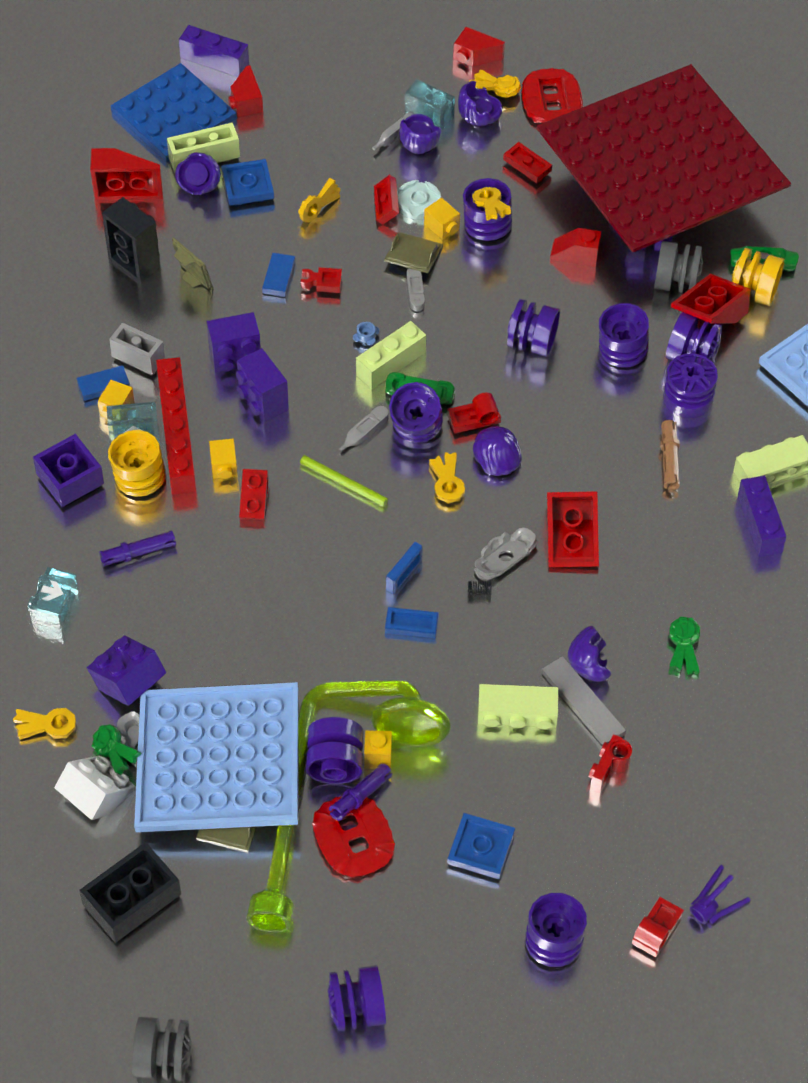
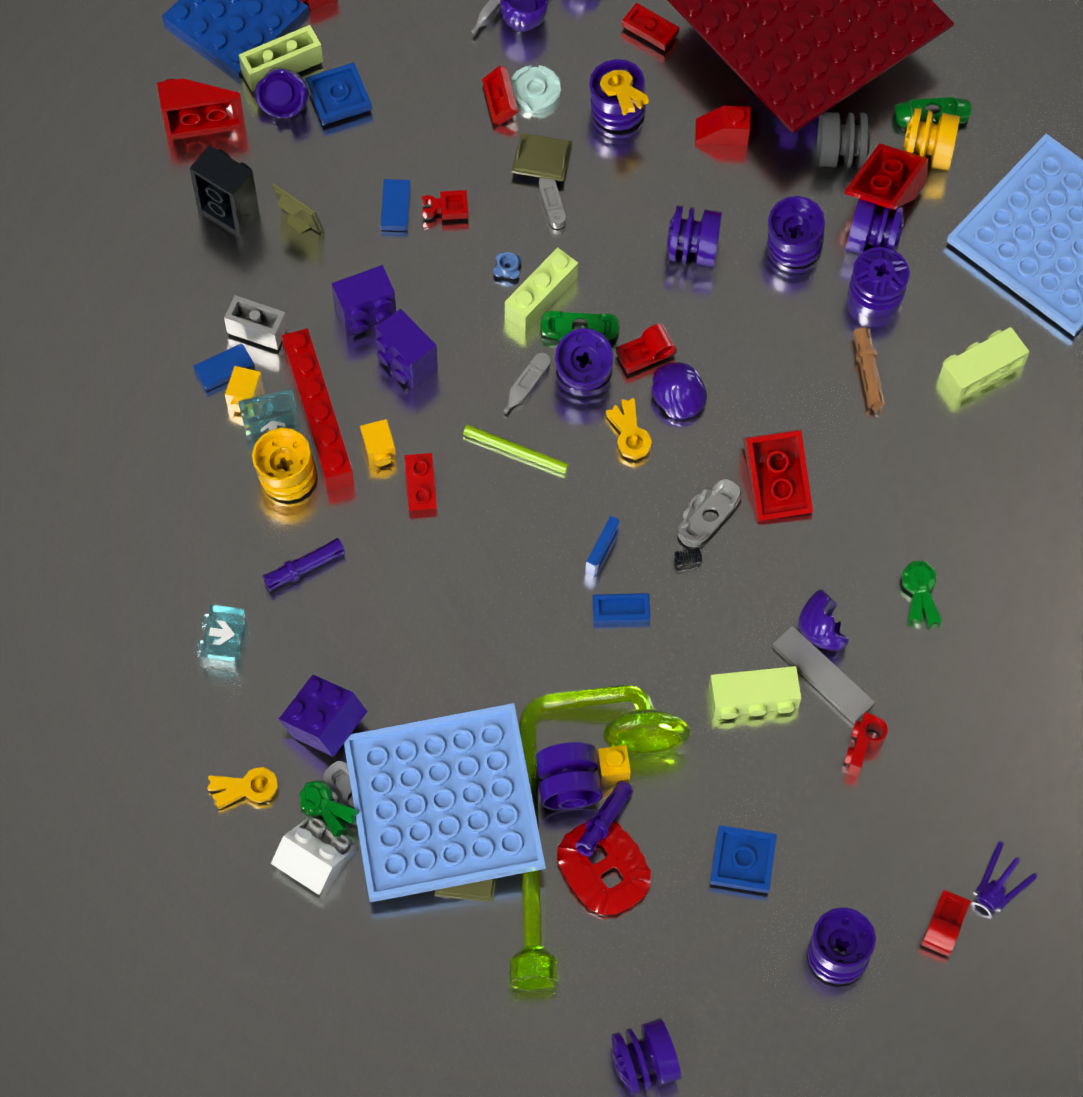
camera: 10 degrees left, 10 degrees up
dark purple brick [33,433,104,507] -> none
black brick [79,842,181,943] -> none
yellow piece [298,178,341,223] -> none
yellow brick [424,198,460,240] -> none
dark purple brick [738,475,786,557] -> none

